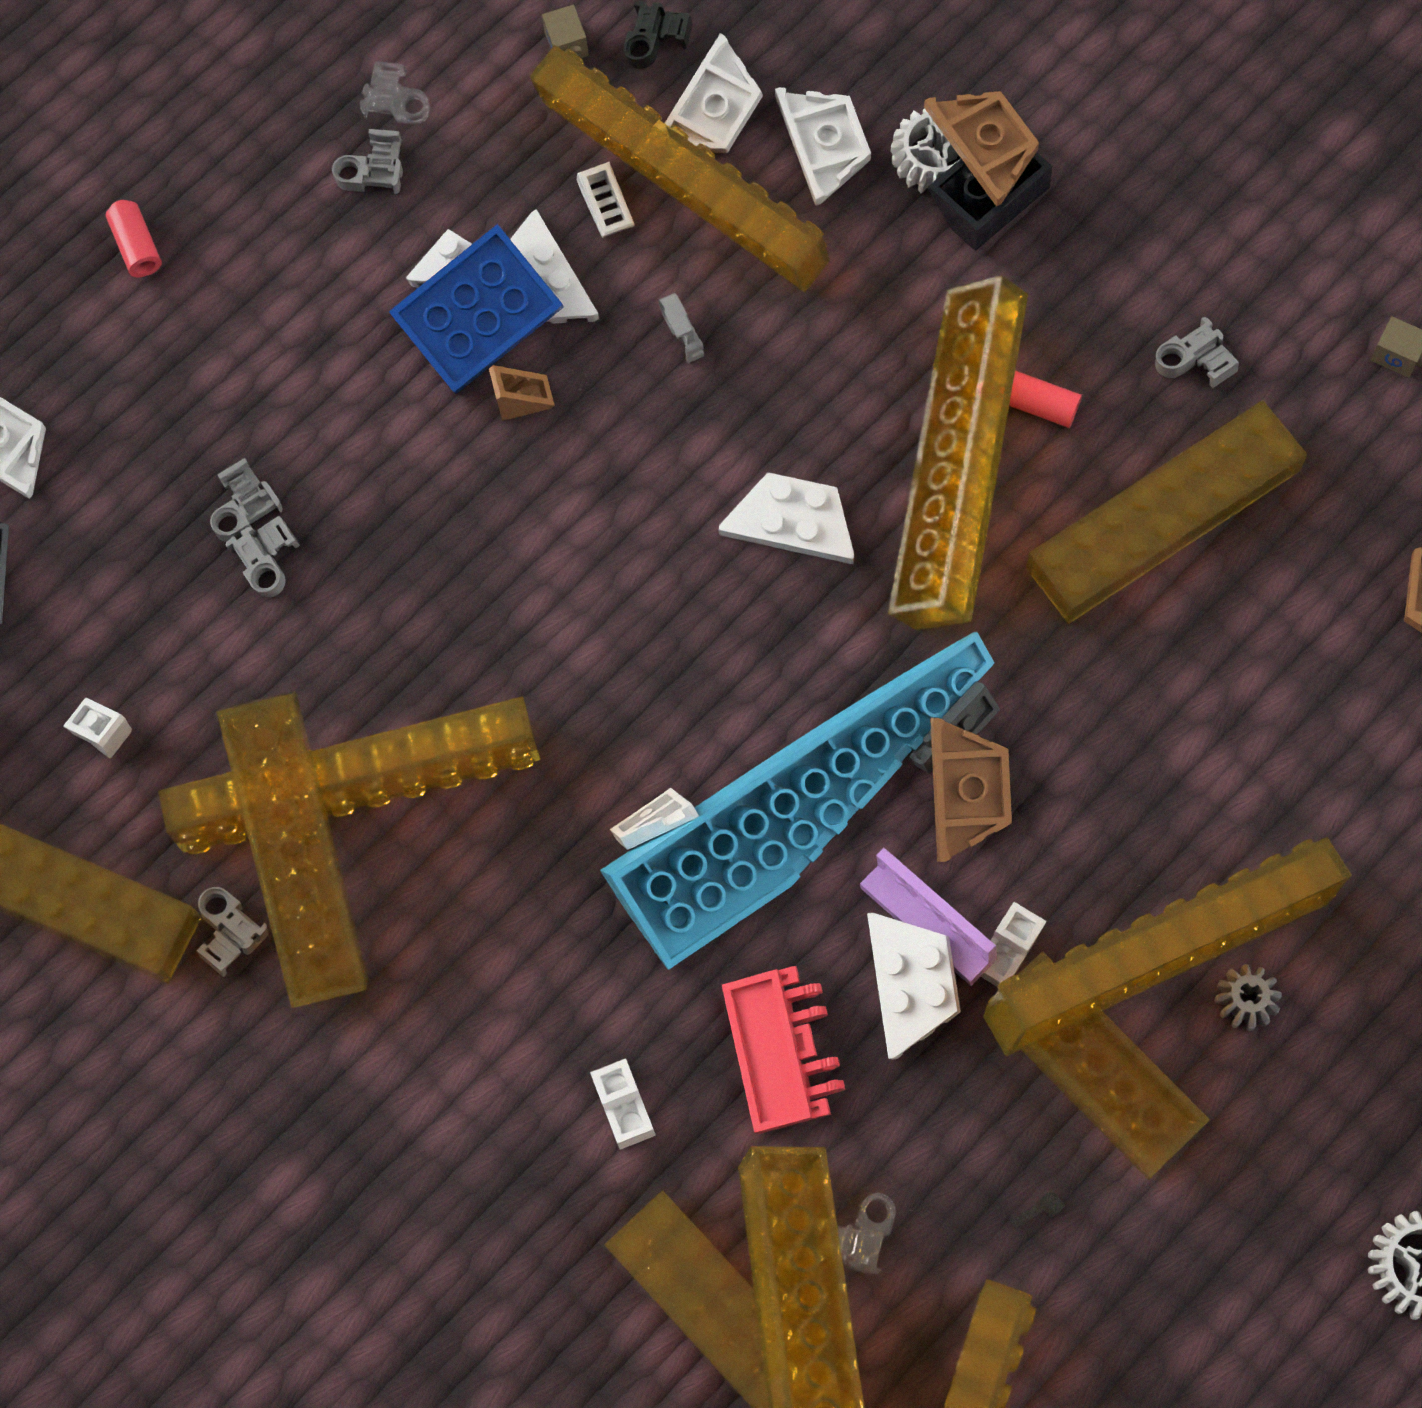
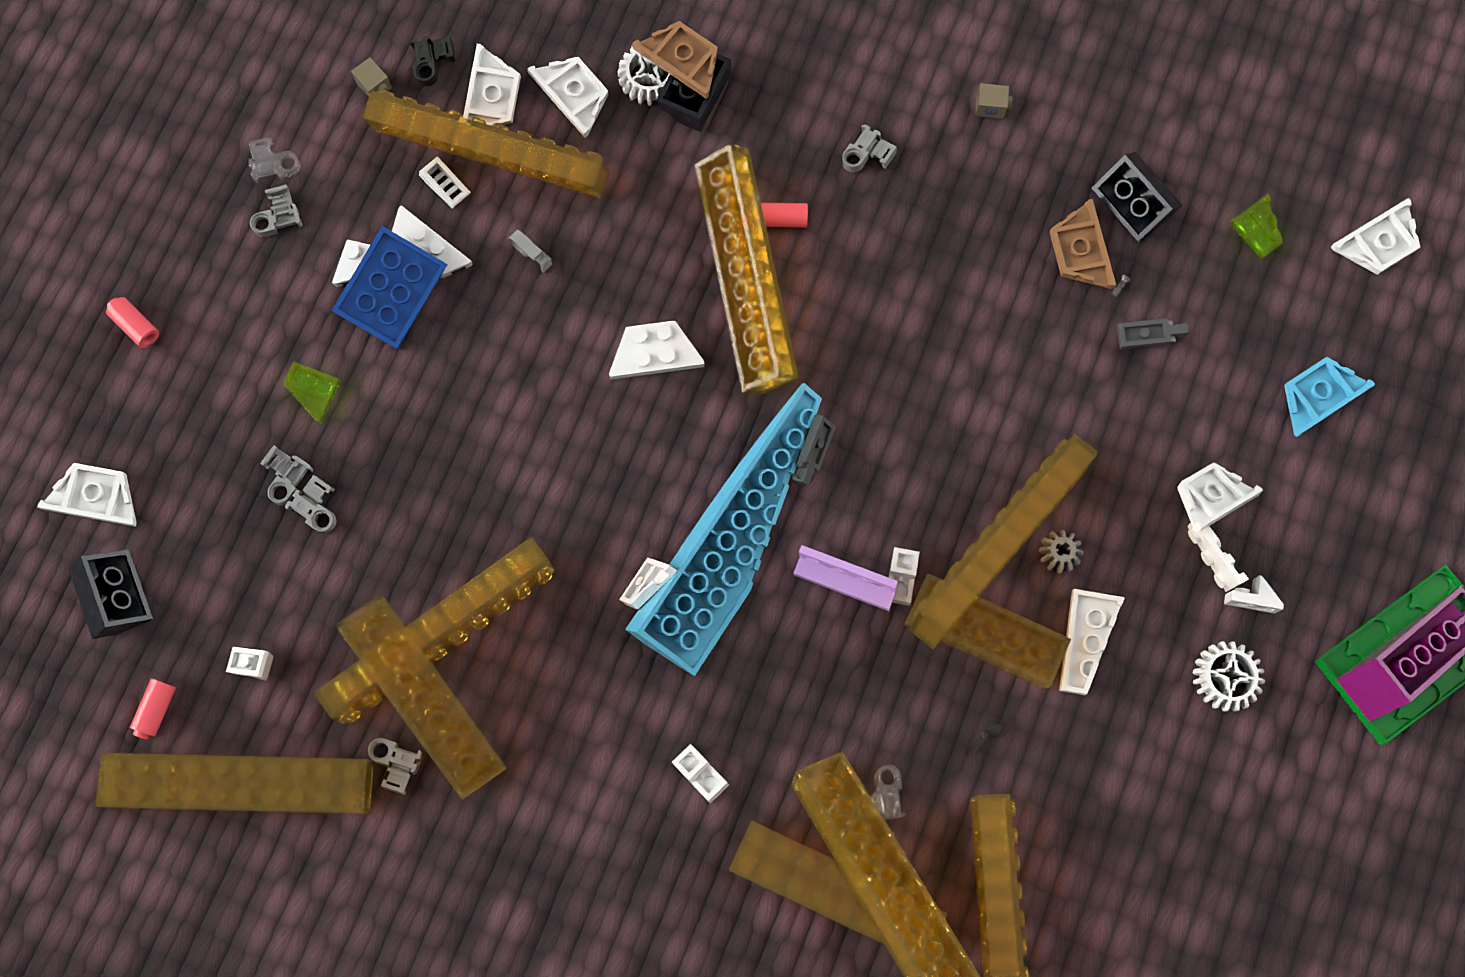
camera: 30 degrees left, 5 degrees up
medium nougat slope [489,365,555,421] -> none
coral hinge [722,966,845,1134] -> none
white wing [867,913,961,1059] -> none
medium nougat wing [930,718,1012,862] -> none
clear yellow brick [1026,400,1307,624] -> none
none -> clear neon green wing [283,362,341,424]
none -> white wing [1059,589,1125,695]

